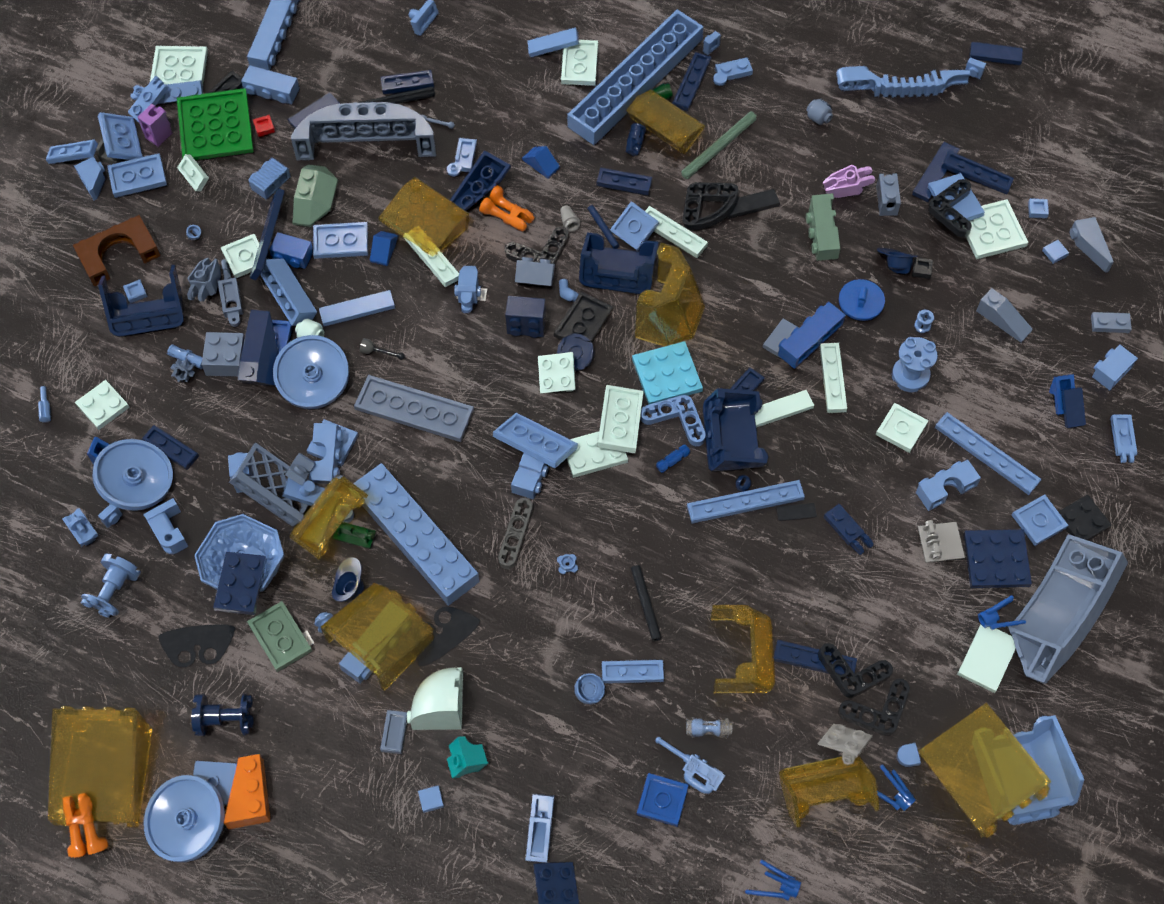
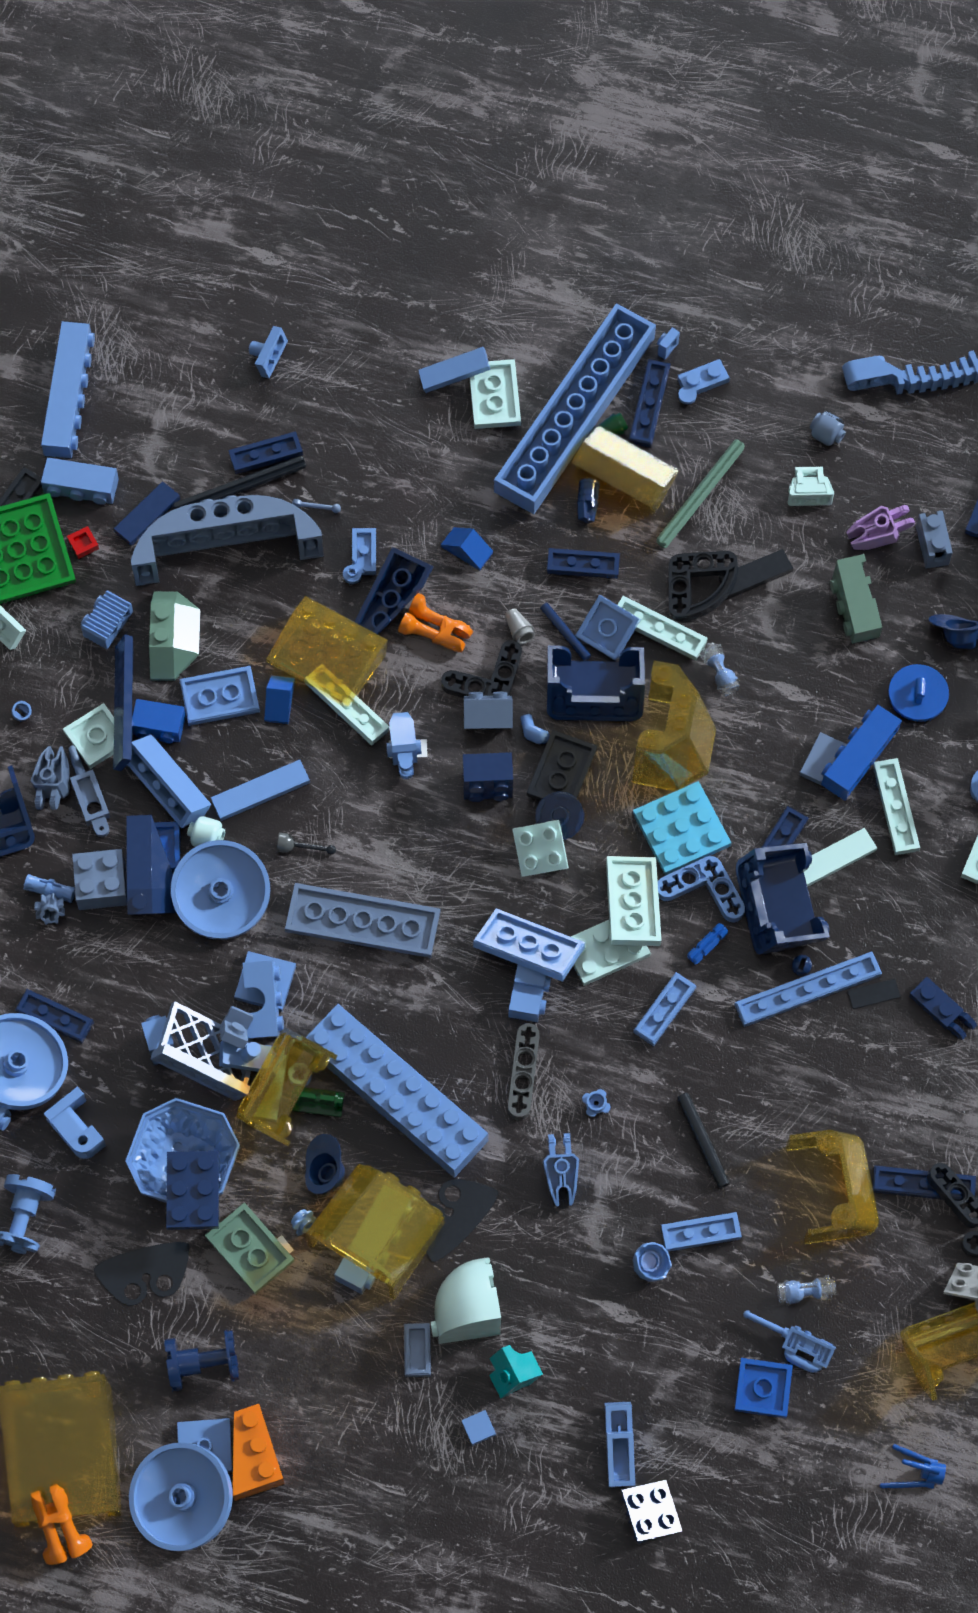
camera: 10 degrees left, 5 degrees up
none -> medium blue hinge [542,1133,579,1206]
none -> medium blue tile [633,972,696,1046]
none -> clear piece [700,643,740,696]
none -> light aqua piece [788,467,834,506]

